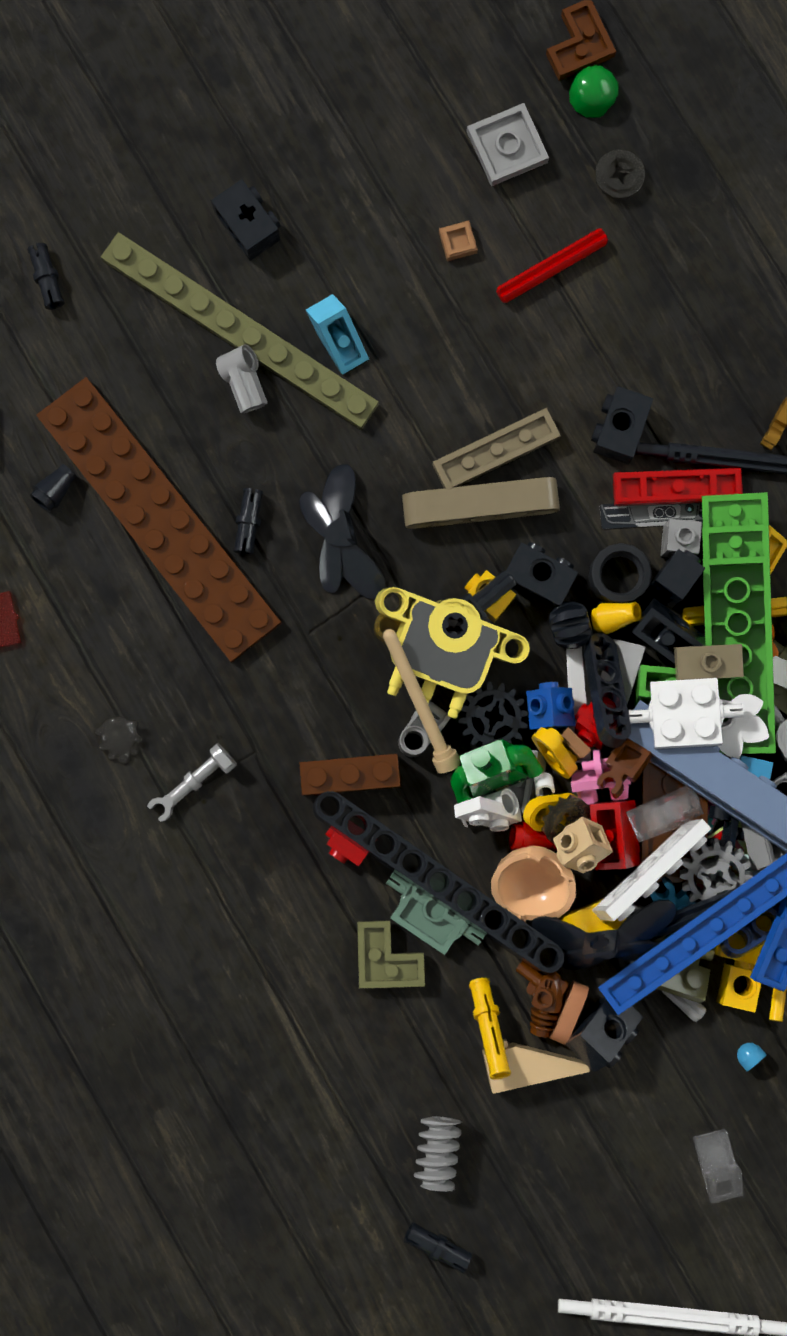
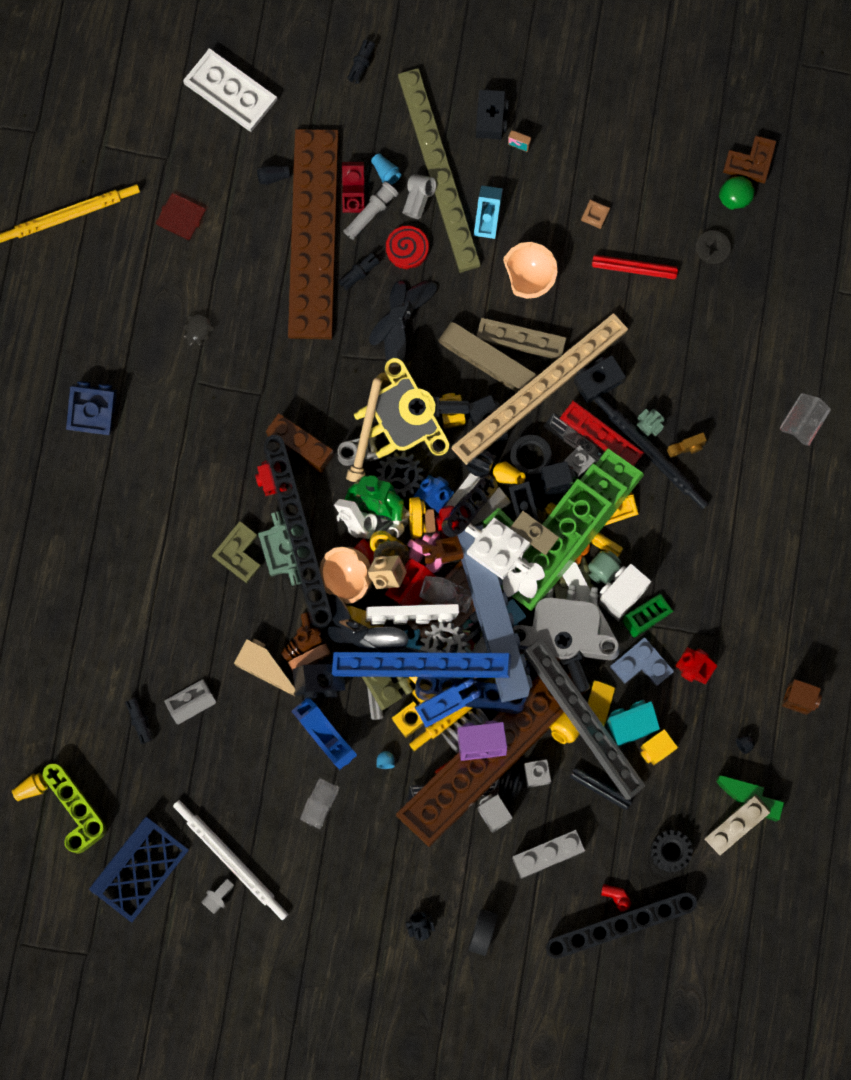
camera: 45 degrees right, 5 degrees down
light grey piece [147,743,237,822] -> none
light grey piece [414,1116,462,1192] -> none
light grey plate [466,103,549,186] -> none
yellow pin [469,978,511,1080] -> none
none -> dark blue plate [66,381,117,435]
none -> light grey slope [164,679,216,724]
none -> blue arch [292,699,357,770]
none -> dark red slope [342,162,364,213]
none -> light grey pin [343,181,398,240]
none -> dark azure cone [371,153,401,185]
none -> red tile [386,226,429,269]
none -> tan plate [452,313,628,465]
none -> light nougat cylinder [504,242,558,299]
none -> medium nougat tile [508,130,531,152]
none -> sand green gear [637,409,664,436]

